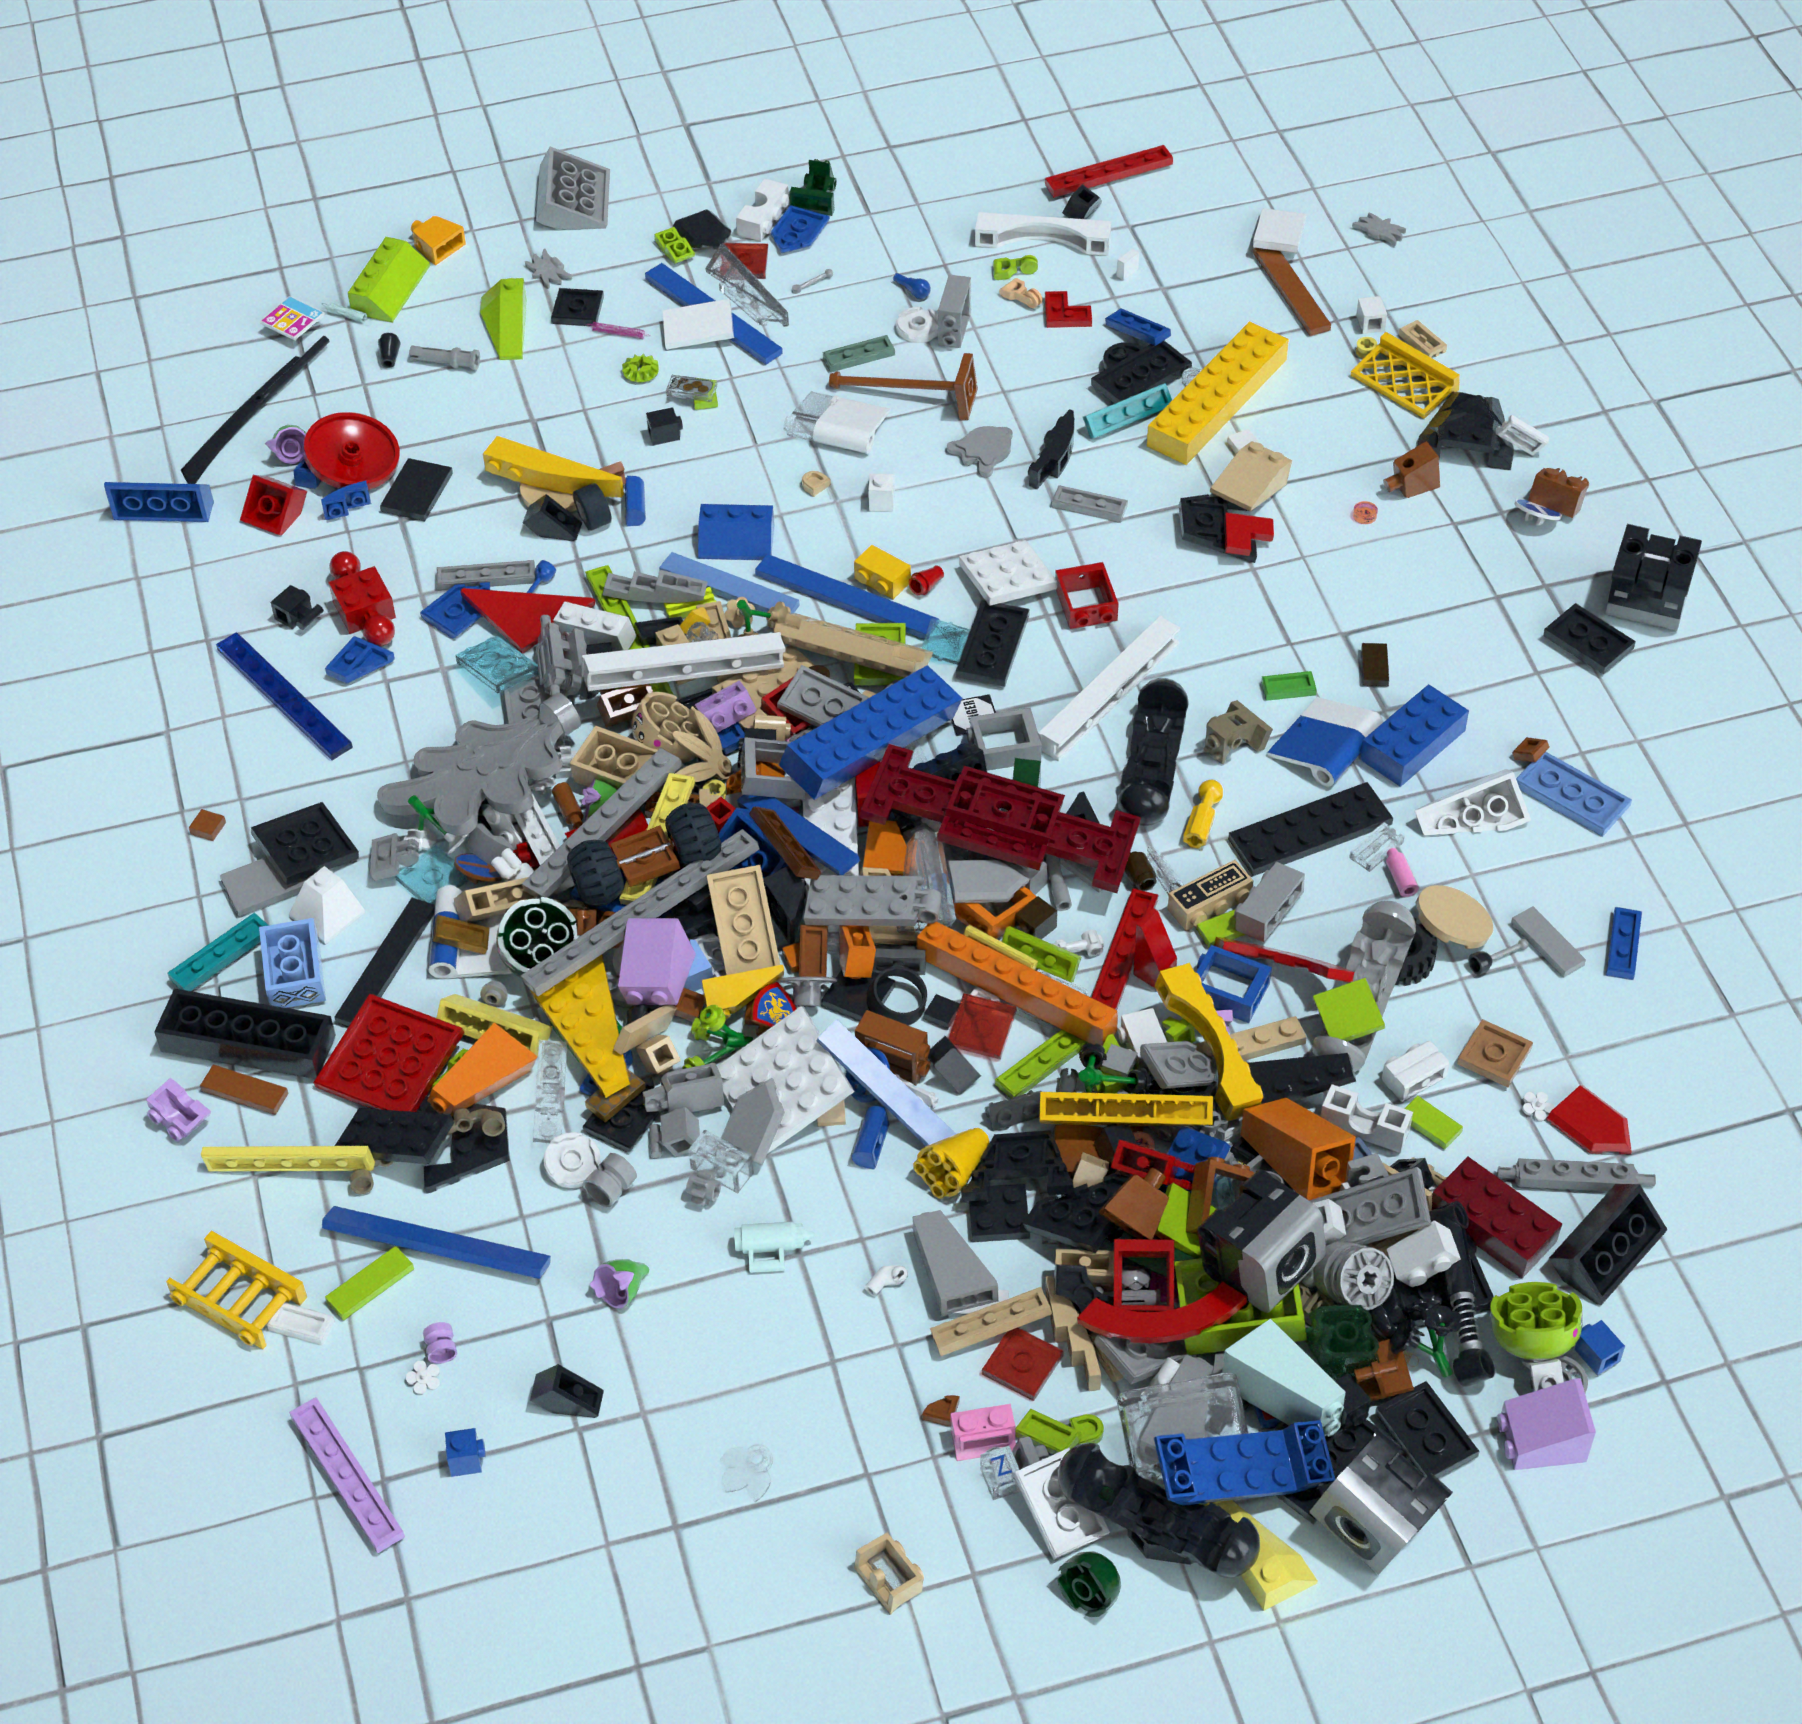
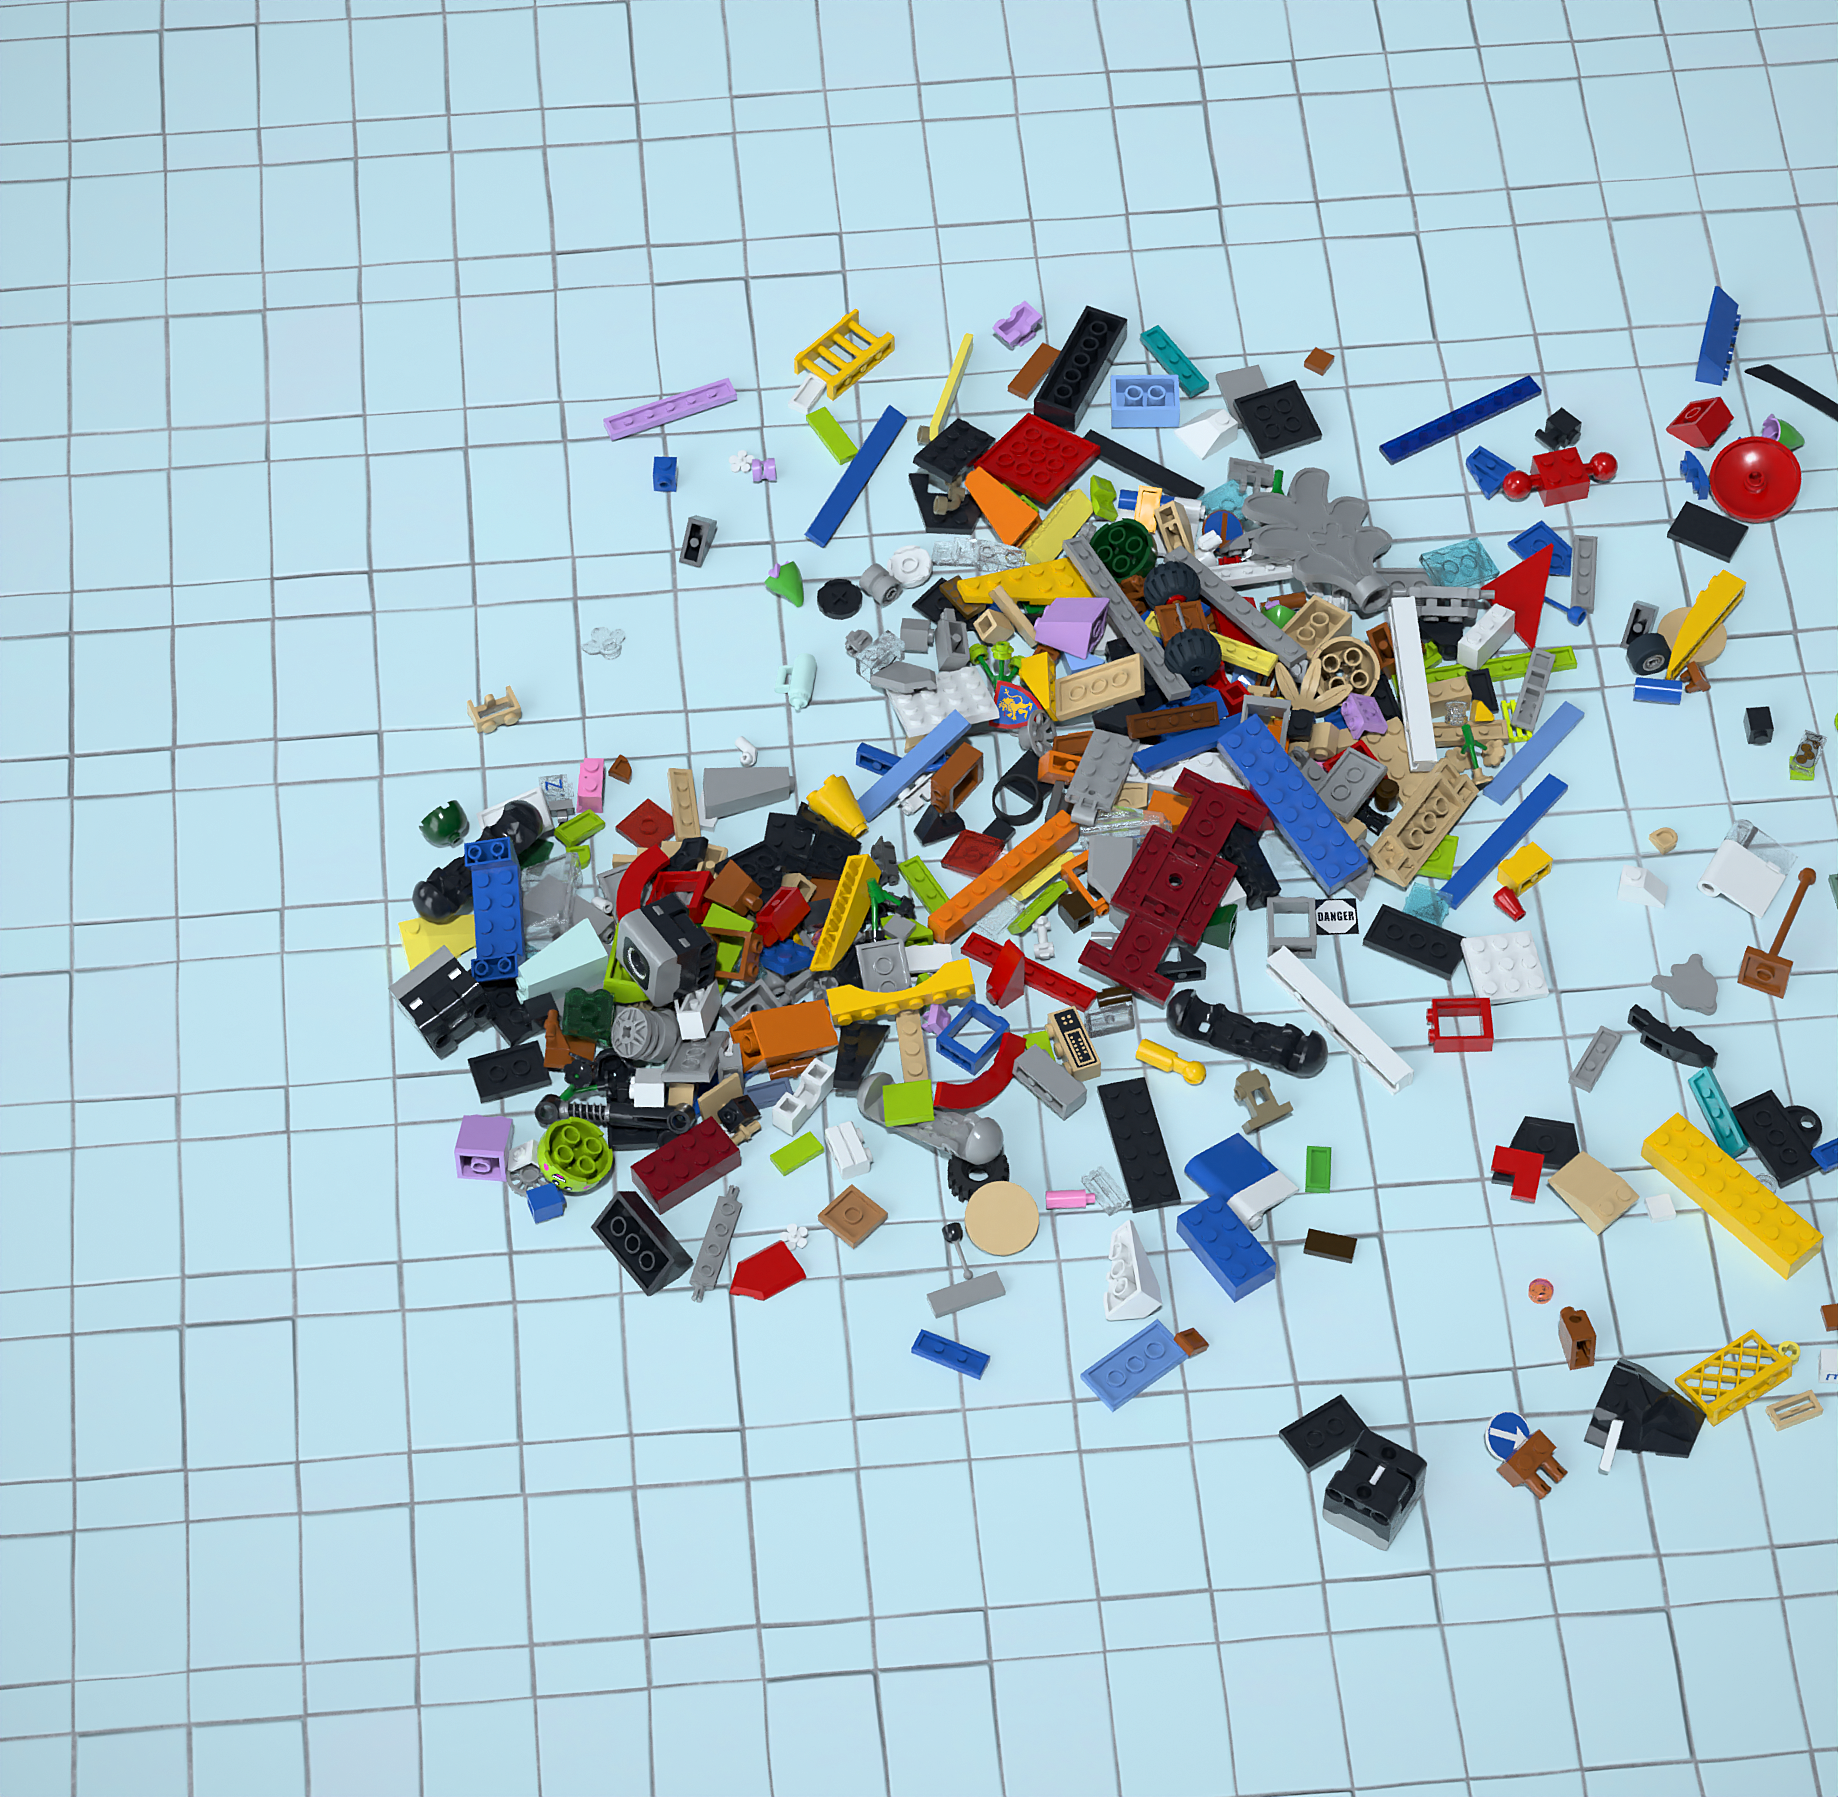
camera: 100 degrees right, 5 degrees up
blue slope [698,504,775,560] -> none
none -> black tile [817,579,863,620]
none -> lime slope [1090,475,1118,522]

